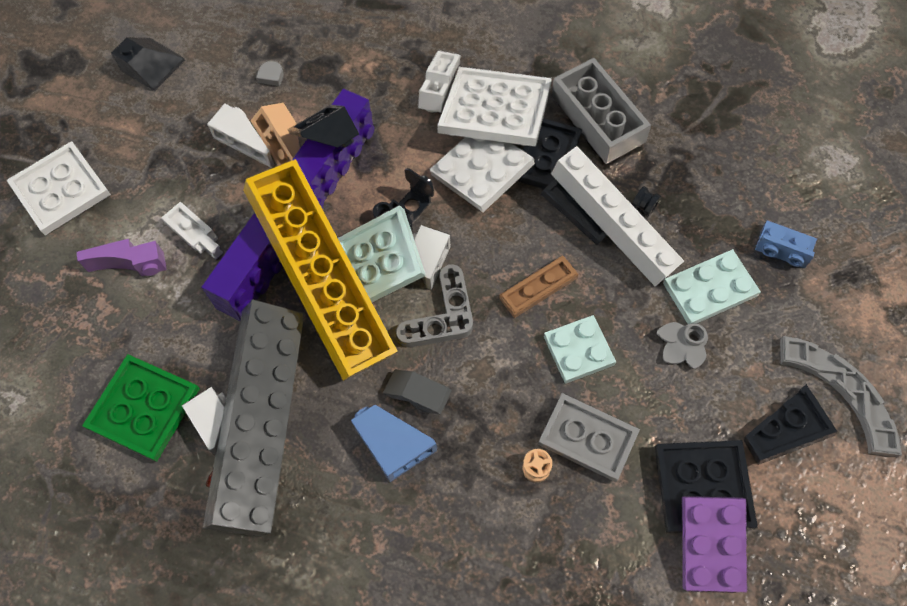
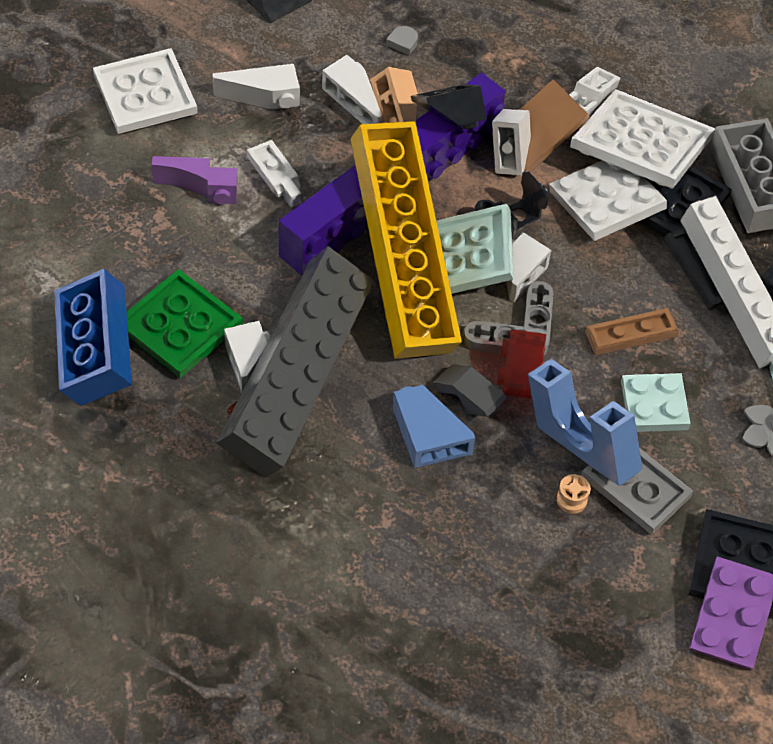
camera: 10 degrees right, 10 degrees down
none -> blue brick [54,269,132,406]
none -> white slope [213,64,300,110]
none -> medium nougat tile [492,79,590,172]
none -> white slope [492,109,531,175]
none -> clear red brick [497,329,547,399]
none -> medium blue arch [528,359,642,486]

